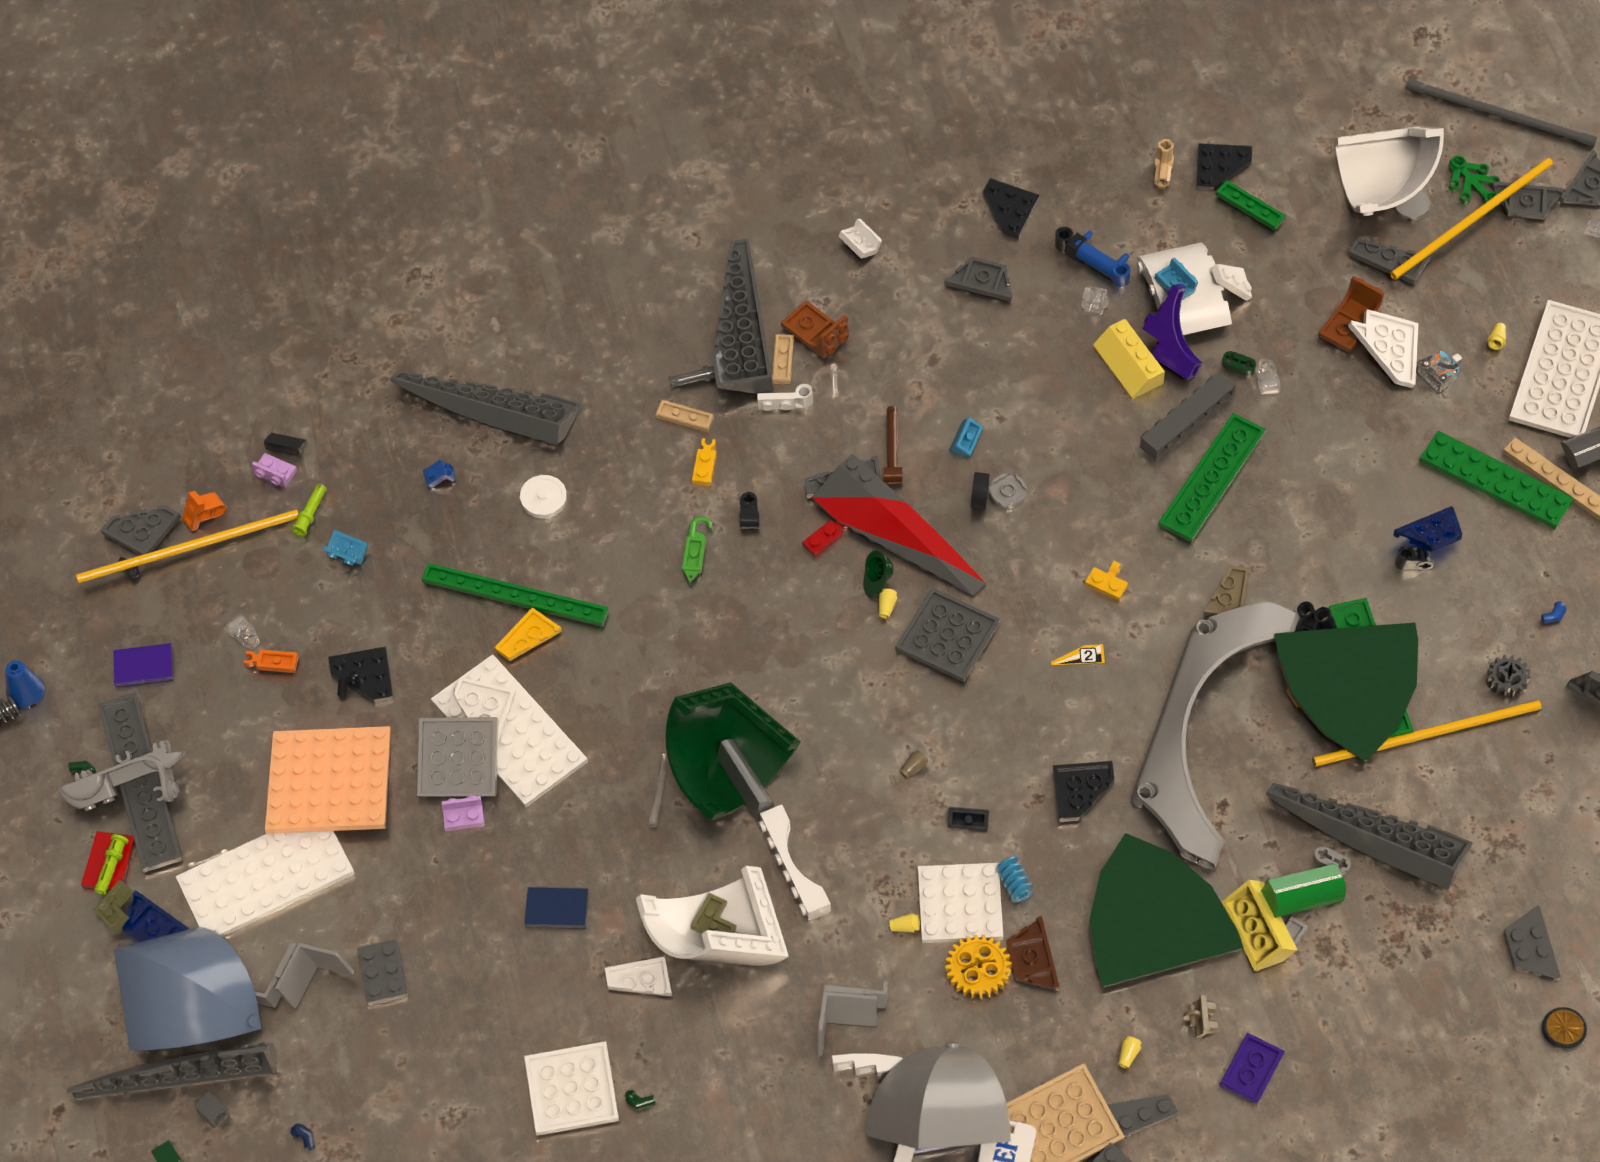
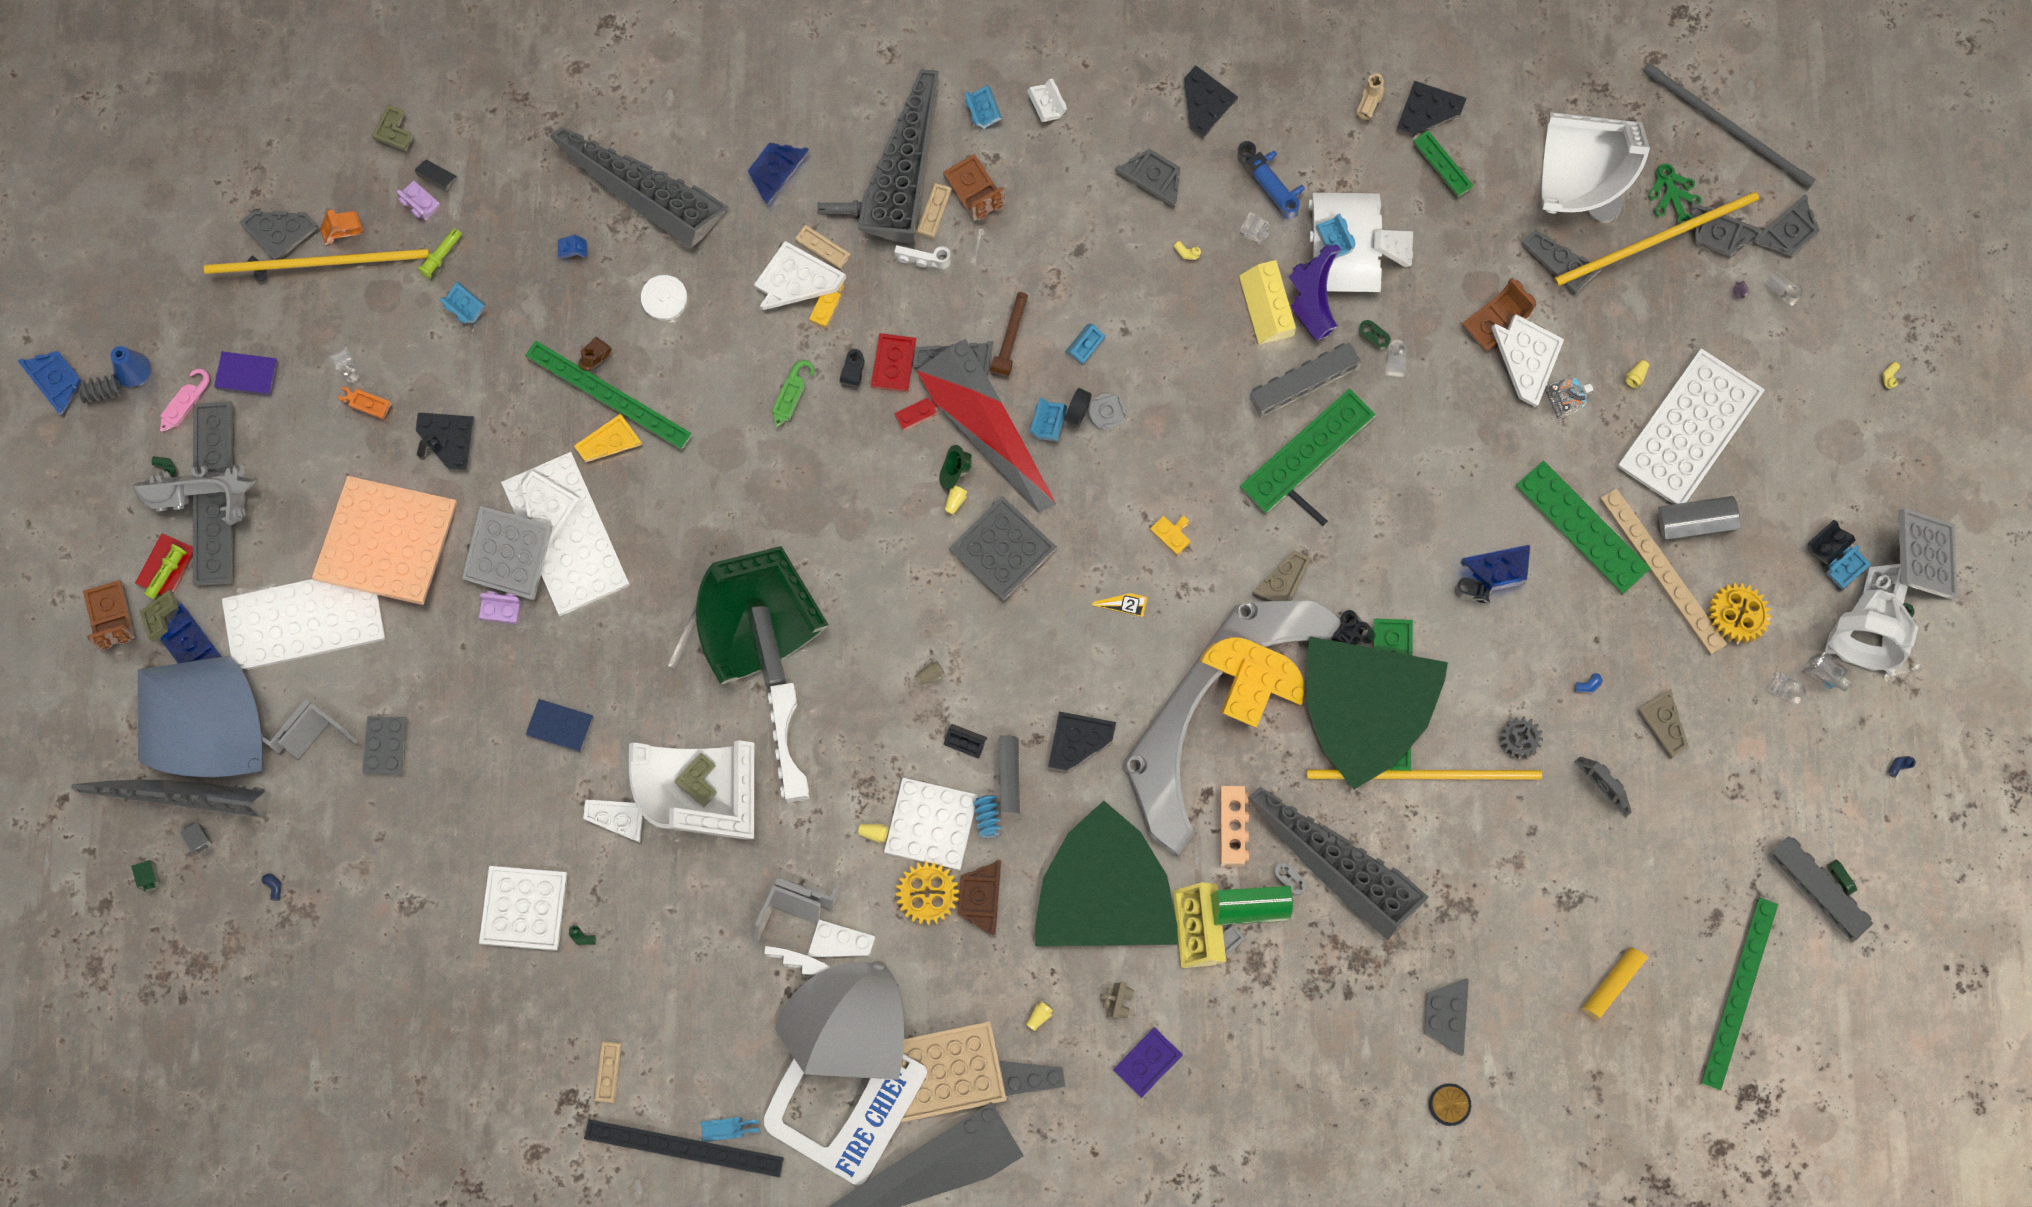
camera: 15 degrees right, 15 degrees up
none -> dark orange bracket [83,580,136,650]
none -> bright pink plate [160,369,210,432]
none -> olive plate [372,105,414,152]
none -> reddish brown piece [578,337,612,371]
none -> clear blue wing [748,143,810,206]
none -> white wing [754,241,847,310]
none -> white wing [807,920,876,958]
none -> red tile [871,333,917,392]
none -> dark azure bracket [964,85,1002,129]
none -> dark grey brick [1000,735,1021,818]
none -> dark azure bracket [1030,398,1067,441]
none -> light yellow arm [1173,241,1201,260]
none -> yellow plate [1199,637,1304,728]
none -> light nougat brick [1220,786,1249,867]
none -> black bar [1288,490,1328,526]
none -> clear purple plate [1733,281,1749,299]

